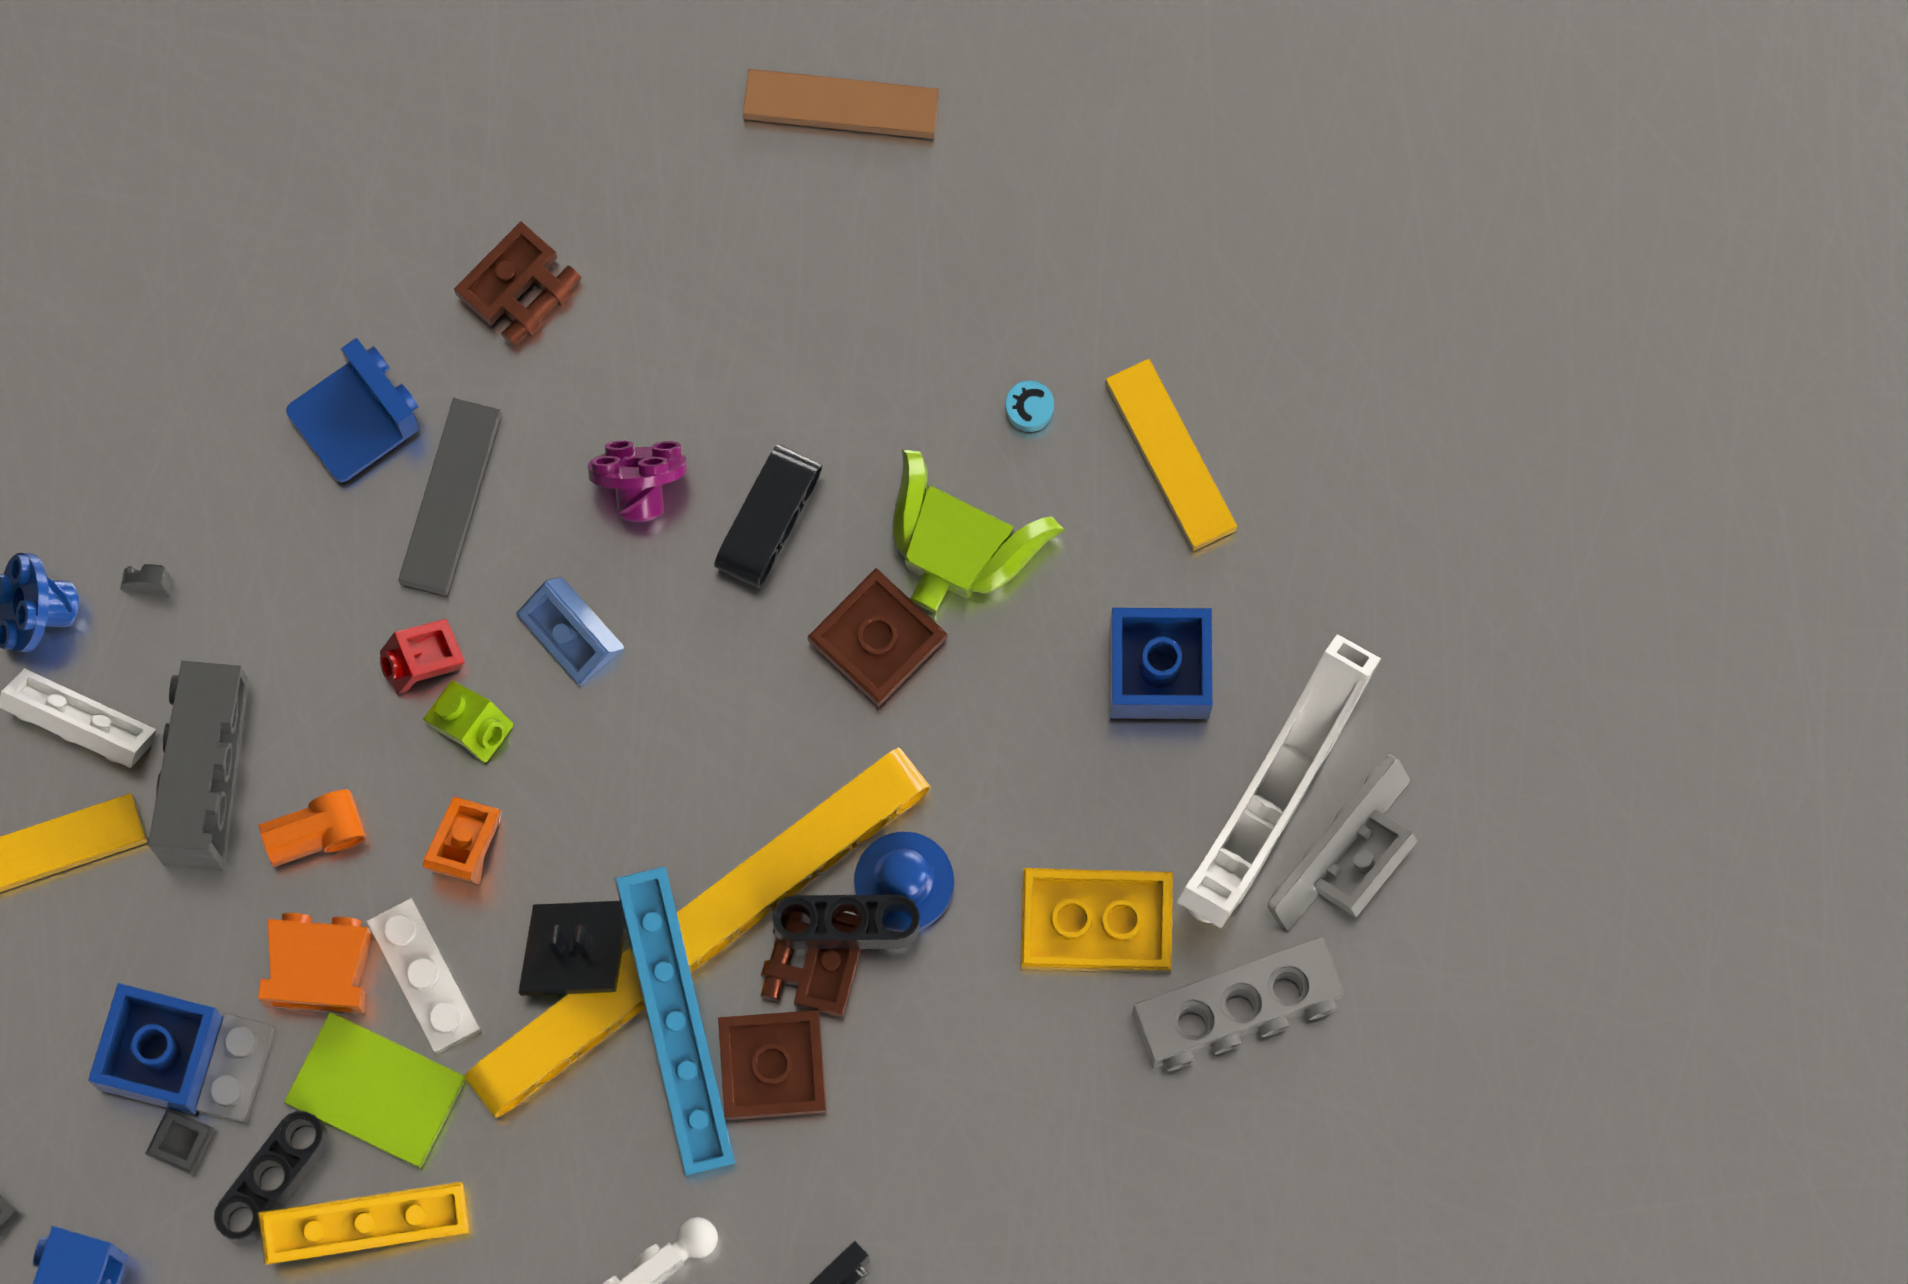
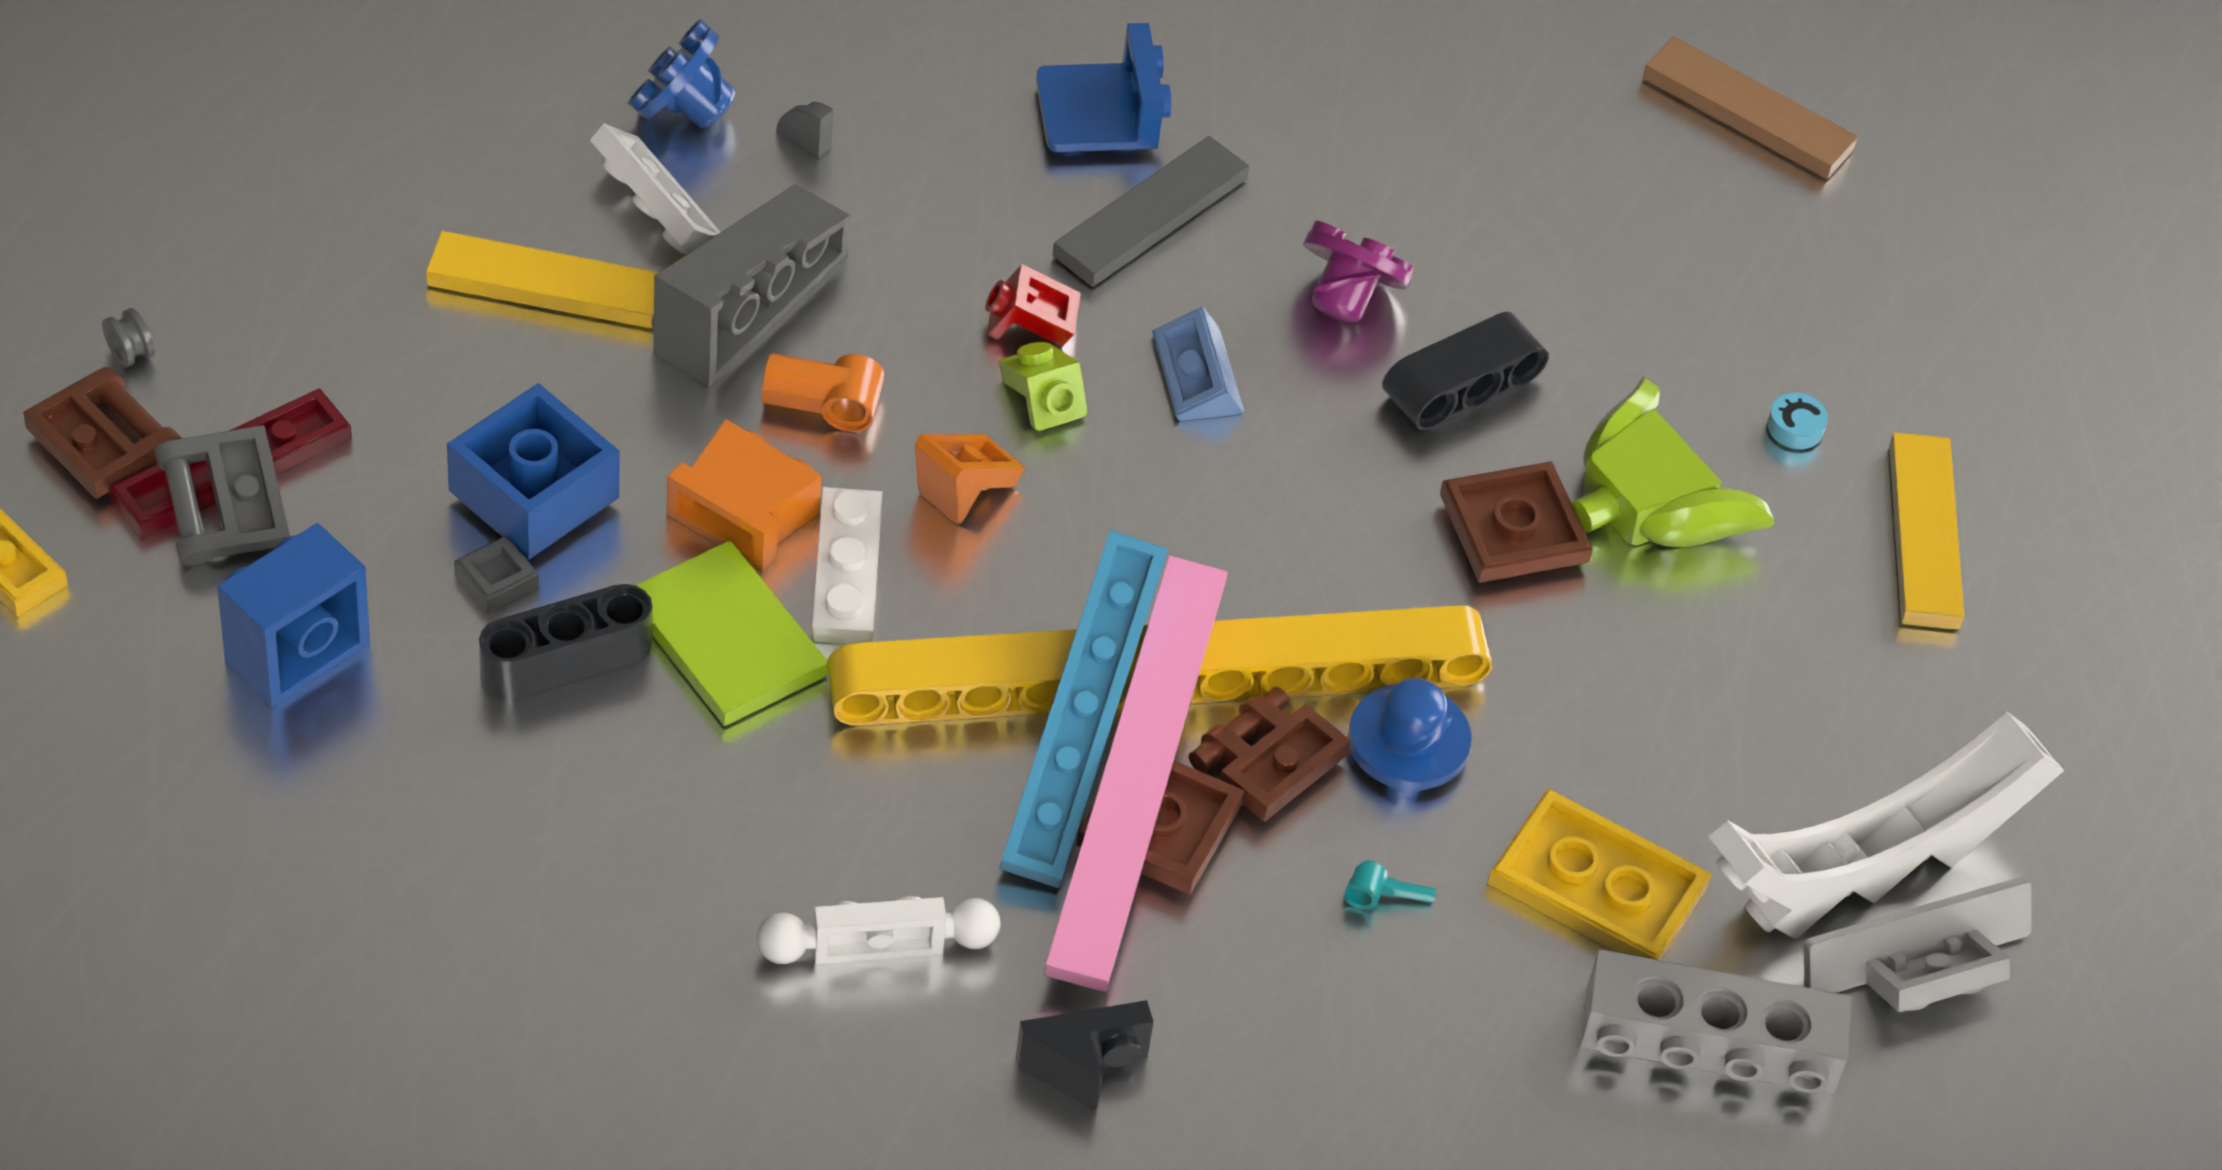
camera: 25 degrees right, 25 degrees down
light grey plate [195,1013,276,1125] -> none
yellow tile [257,1181,469,1265] -> none
copper plate [454,221,582,347] -> none
black piece [518,901,626,996] -> none
black beam [773,895,920,950] -> none
blue brick [1110,608,1213,719] -> none
none -> bright pink tile [1044,556,1228,992]
none -> teal hand [1344,860,1436,910]

